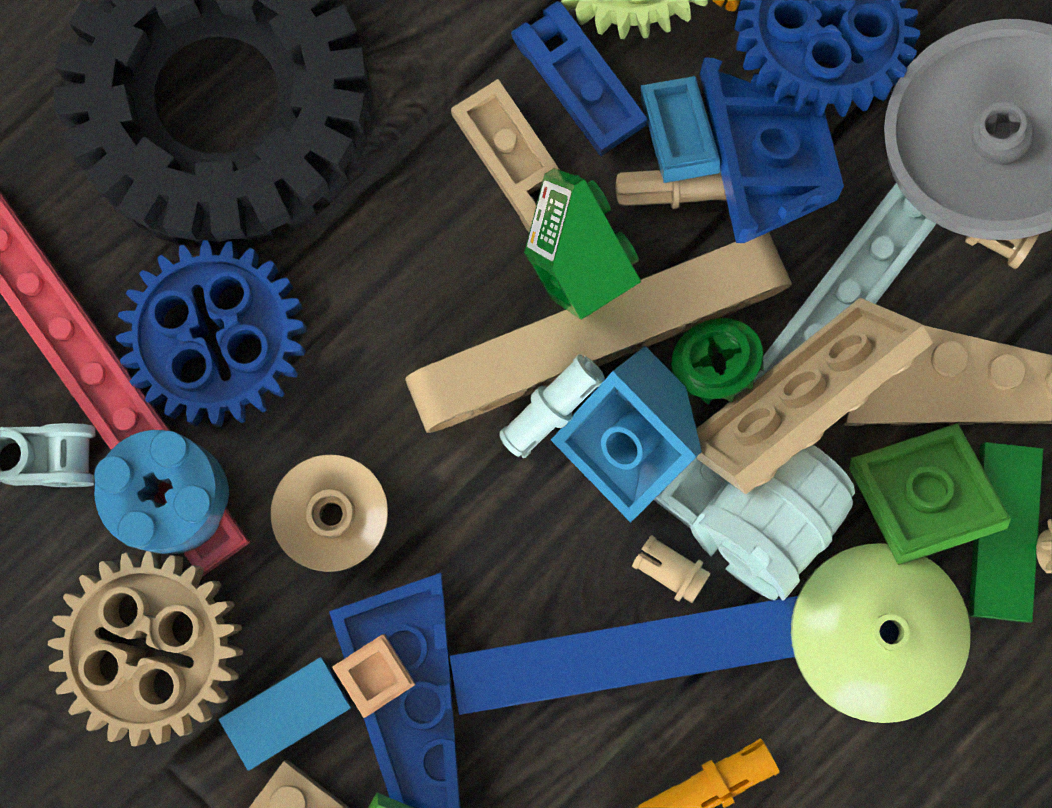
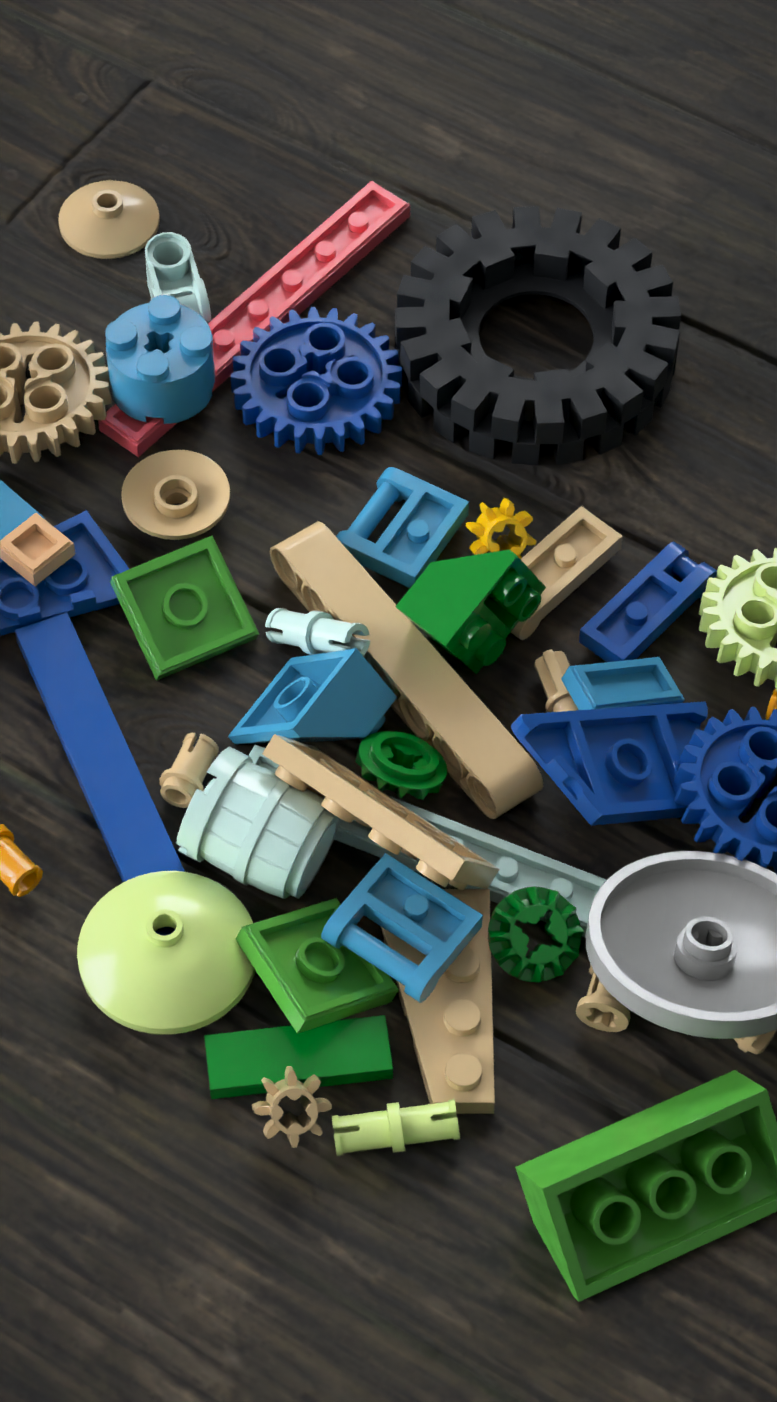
camera: 75 degrees right, 25 degrees down
none -> bright green plate [110,536,259,681]
none -> dark azure plate [321,853,483,1003]
none -> dark azure plate [336,467,469,588]
none -> yellow gear [466,498,536,559]
none -> green gear [488,886,584,982]

